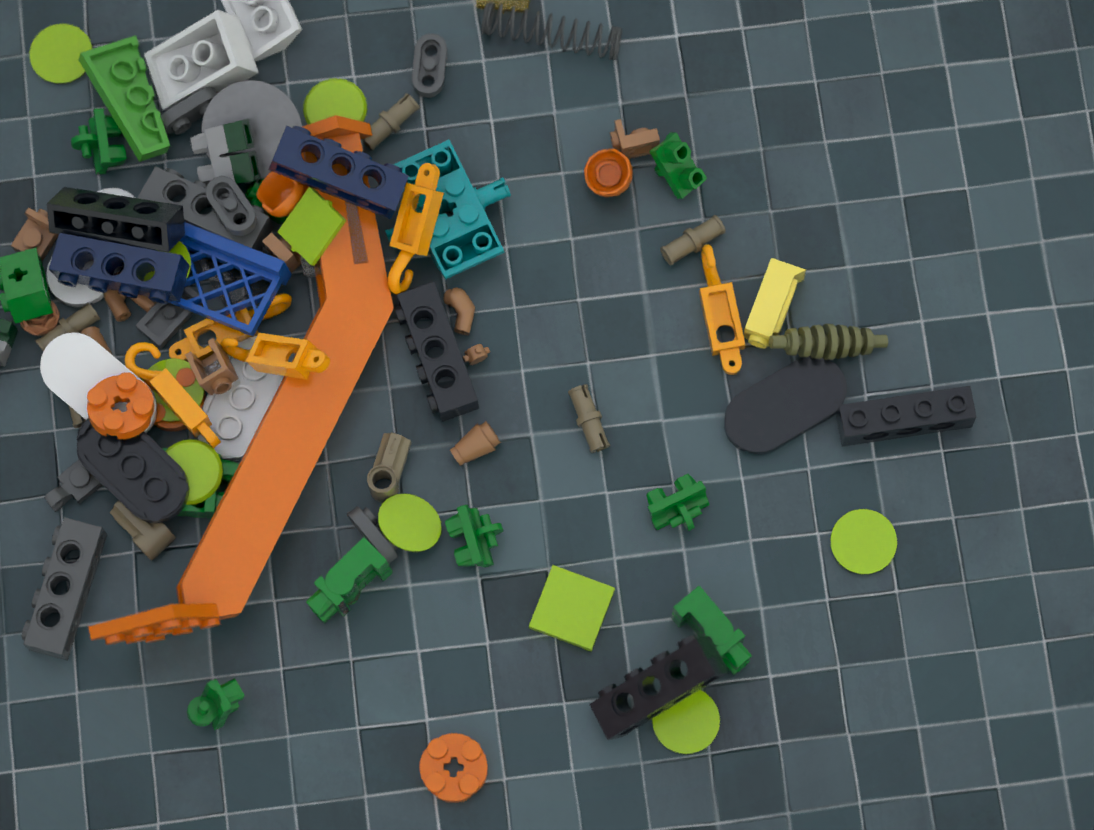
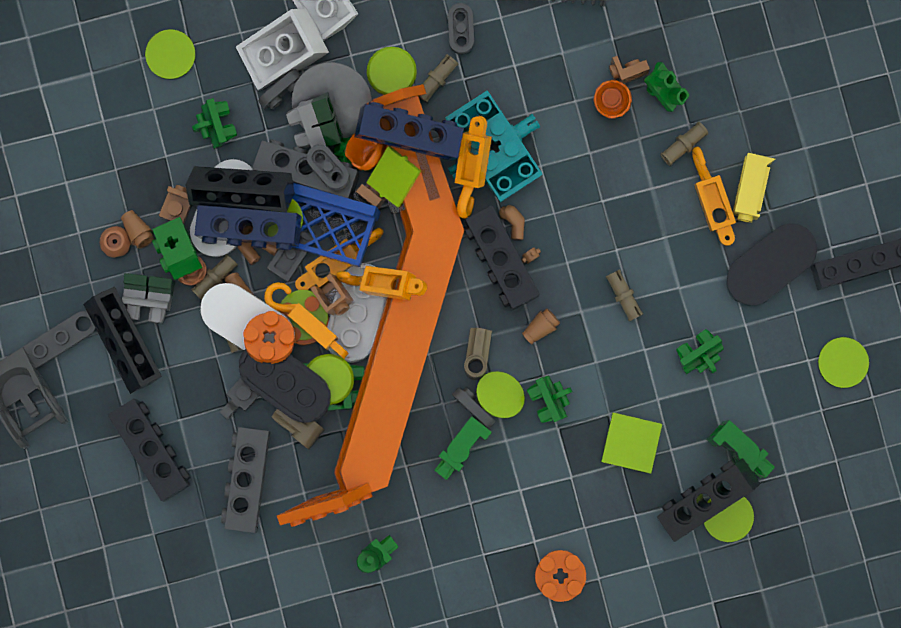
camera: 10 degrees left, 10 degrees up
bright green wing [78,35,170,162] -> none
olive piece [769,324,888,360] -> none

